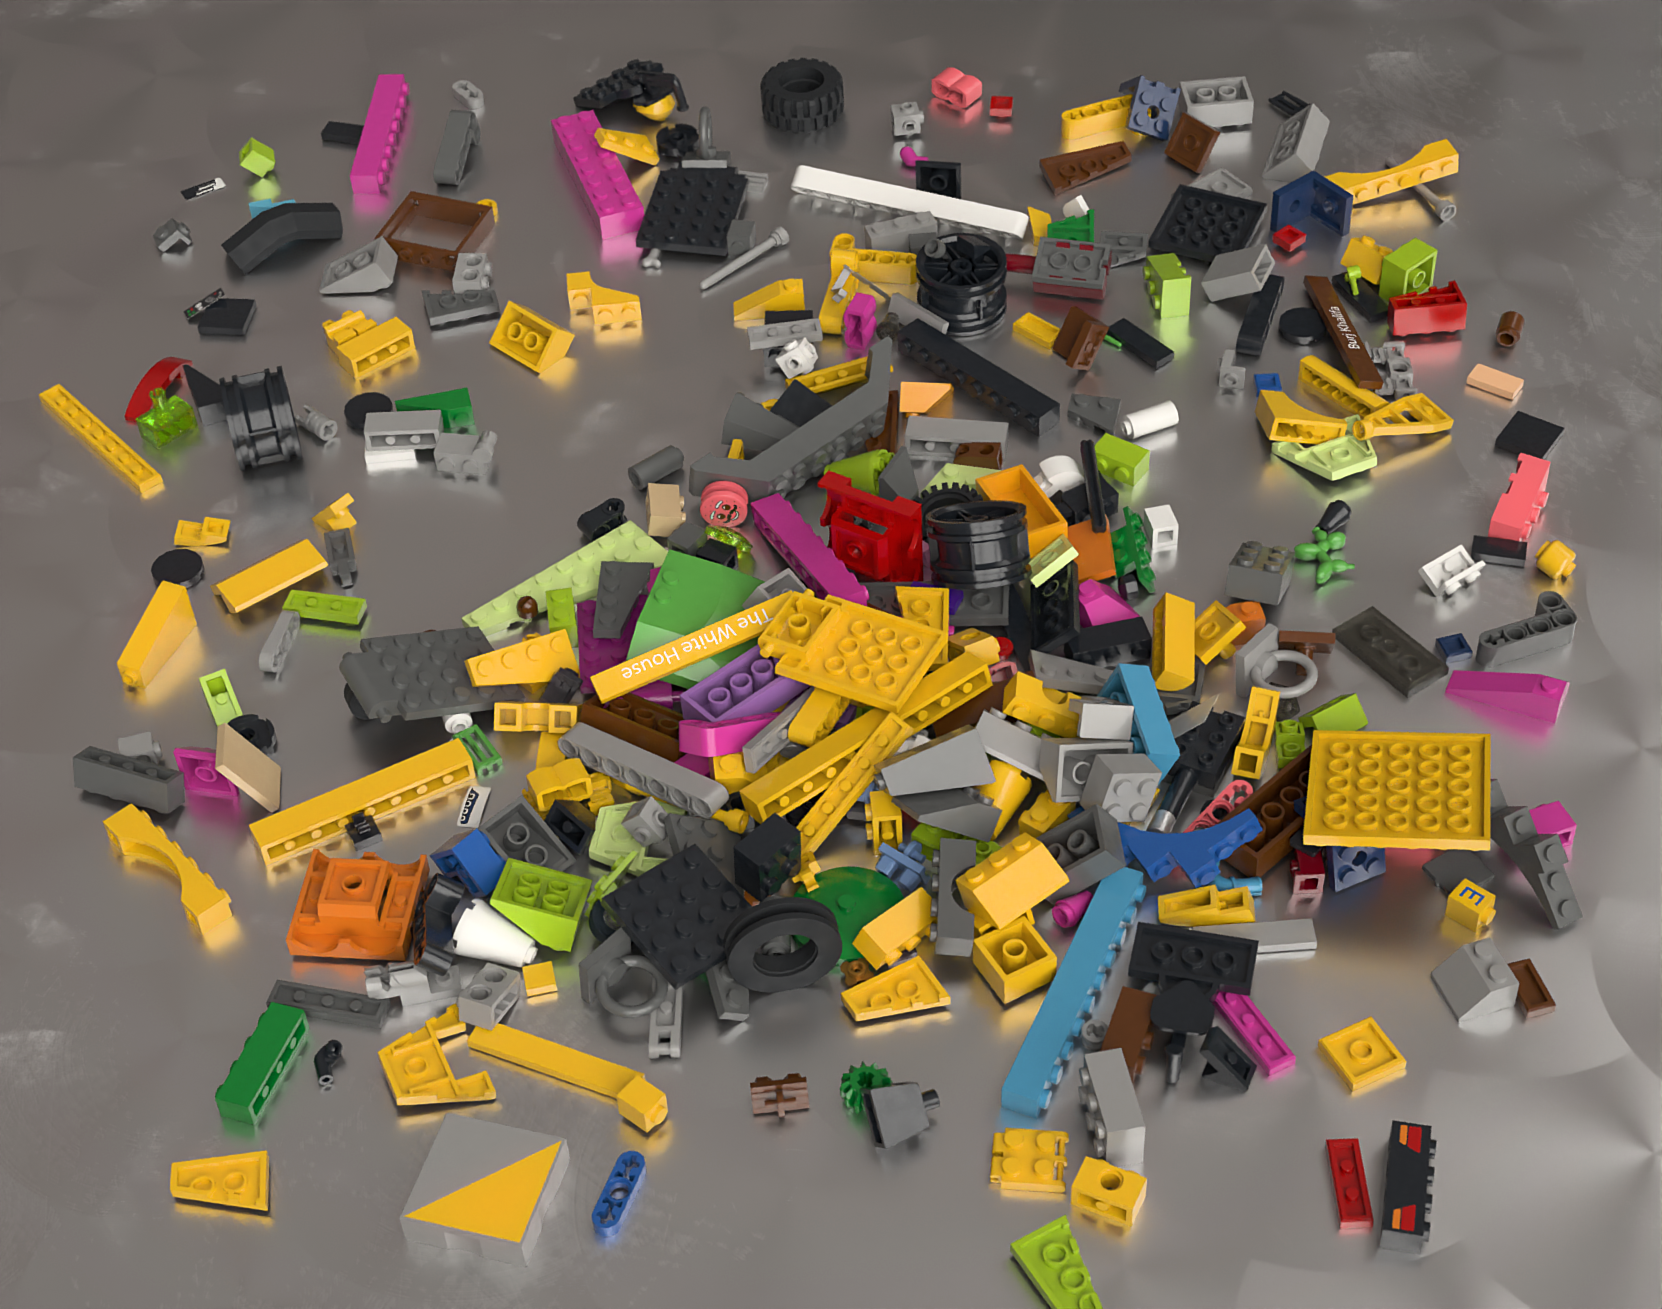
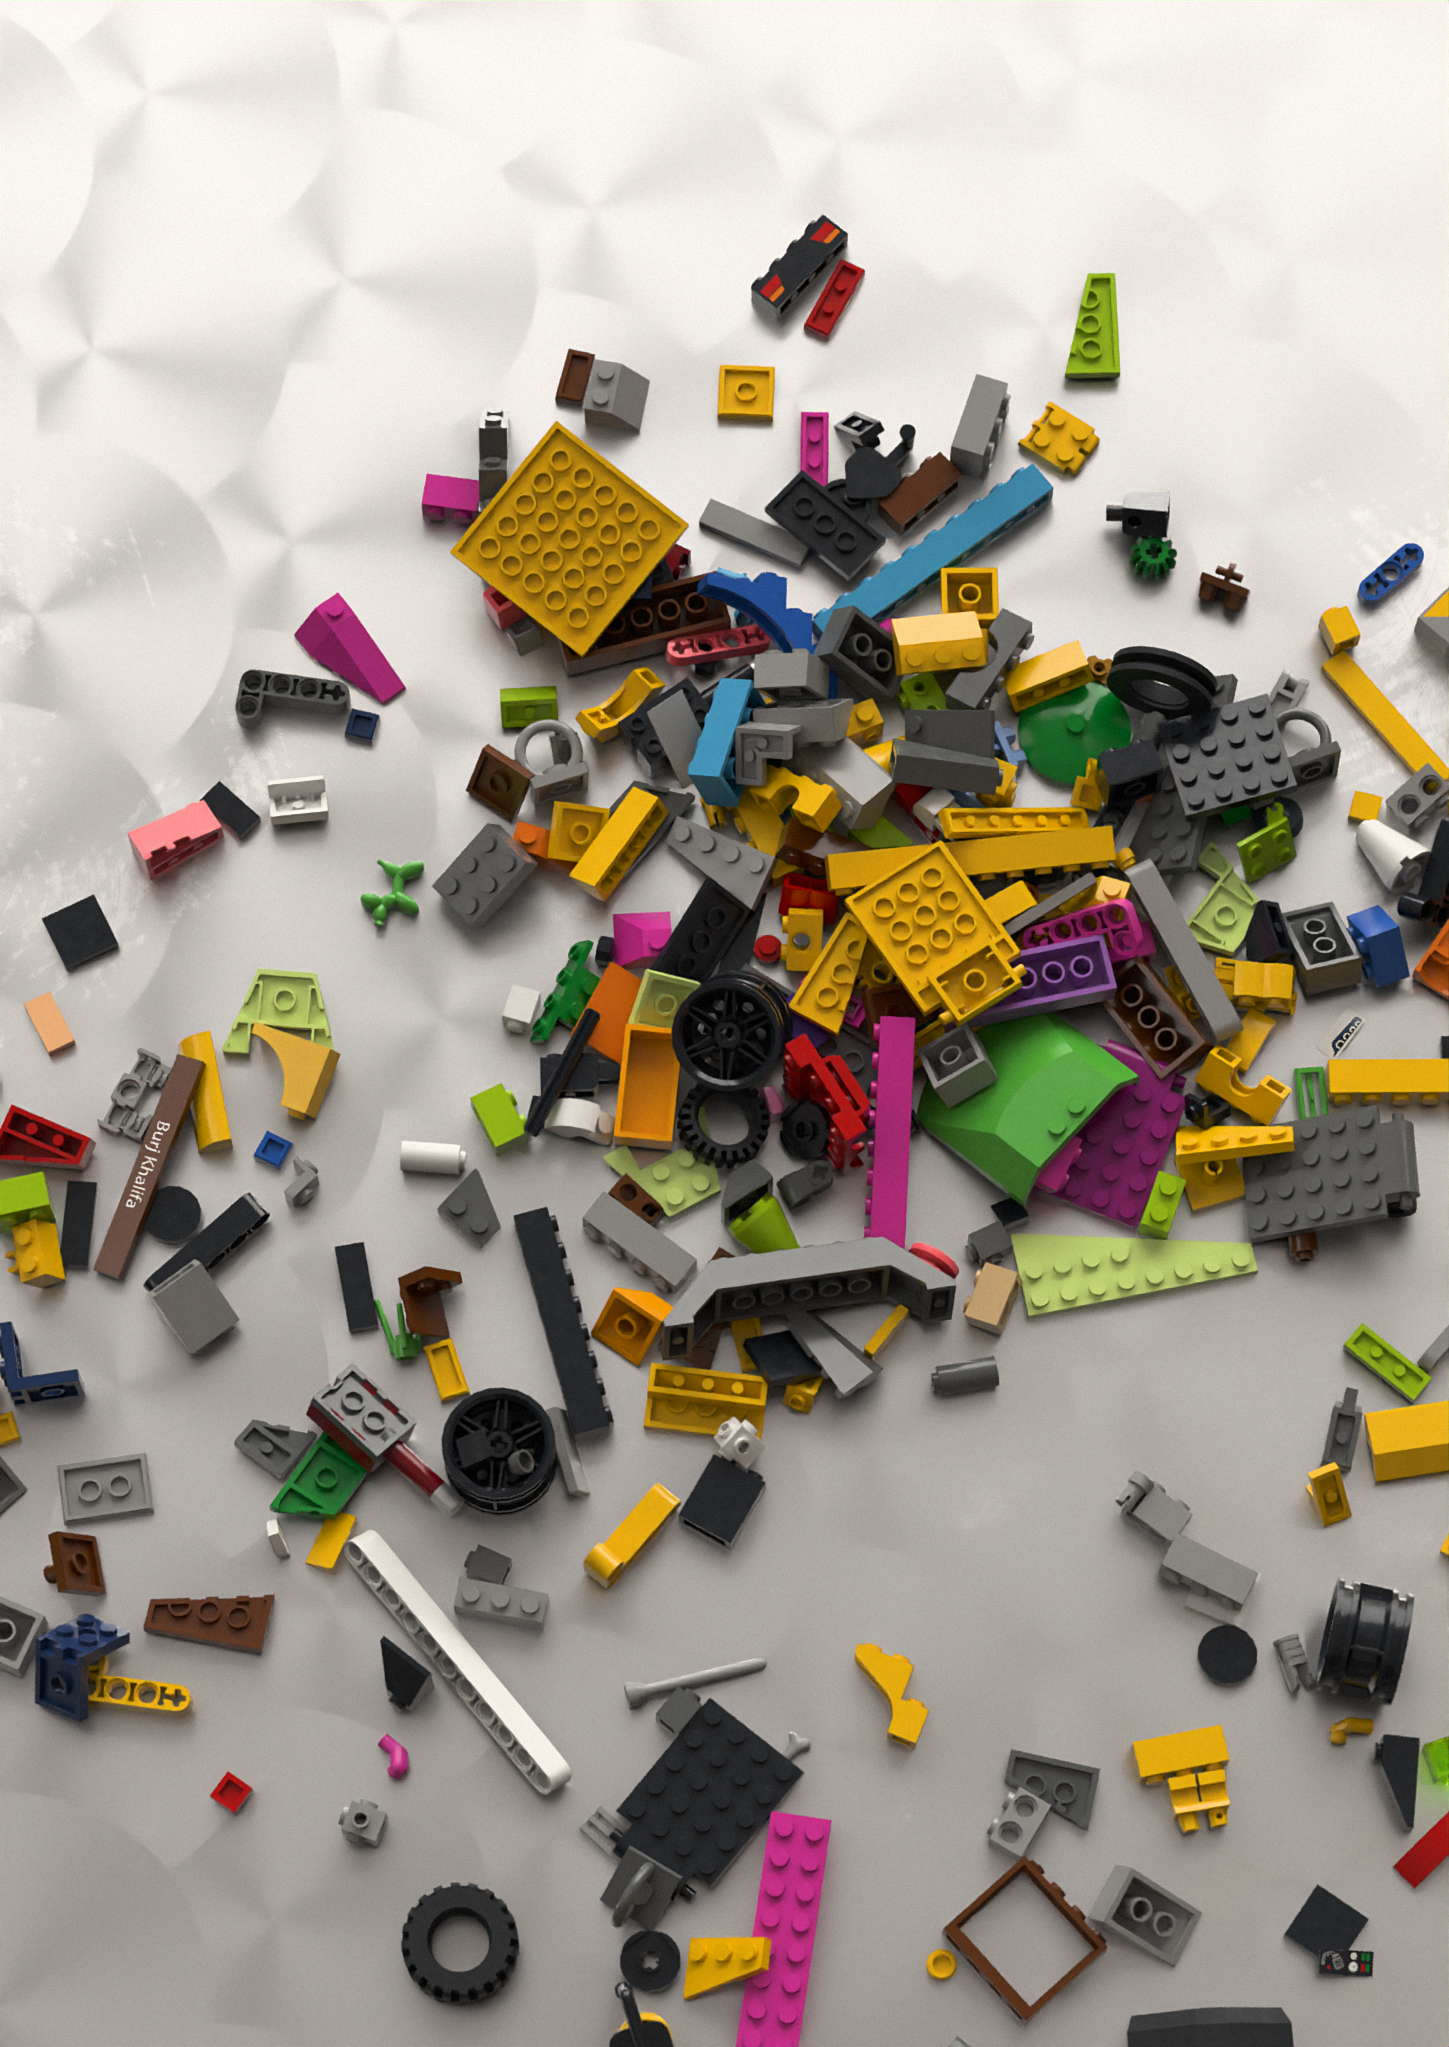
camera: 155 degrees left, 25 degrees up
green slope [395,388,475,429] -> none
yellow slope [489,301,575,373] -> none
lime slope [490,858,593,952] -> none
reddish brown hinge [516,596,538,619] -> none
black piece [577,498,628,542] -> none
yellow tile [590,590,793,704] -> none
dark grey wing [593,561,654,639] -> none
light grey brick [621,796,668,847] -> none
black brick [696,538,739,570] -> none
clear neon green dish [704,525,753,554] -> none
yellow slope [733,278,805,321] -> none
light grey plate [747,318,823,350] -> none
yellow beam [829,233,918,285] -> none
light grey piece [831,264,891,303] -> none
yellow wing [841,956,950,1021] -> none
dark pink brick [844,292,877,351] -> none
clear smoke cone [876,312,899,342] -> none
coral brick [932,67,982,108] -> none
black brick [1063,616,1152,668] -> none
yellow brick [1071,1156,1147,1227] -> none
light grey bush [1081,1020,1108,1051] -> none
lime wedge [1142,253,1191,319] -> none
black plate [1148,184,1267,262] -> none
yellow slope [1158,885,1256,927] -> none
red plate [1272,224,1306,252] -> none
lime slope [1274,720,1305,769] -> none
black cone [1315,500,1352,535] -> none
clear smoke tile [1332,606,1449,698] -> none
lime hand [1345,265,1361,295] -> none
yellow plate [1352,393,1454,441] -> none
yellow head [1534,540,1576,579] -> none

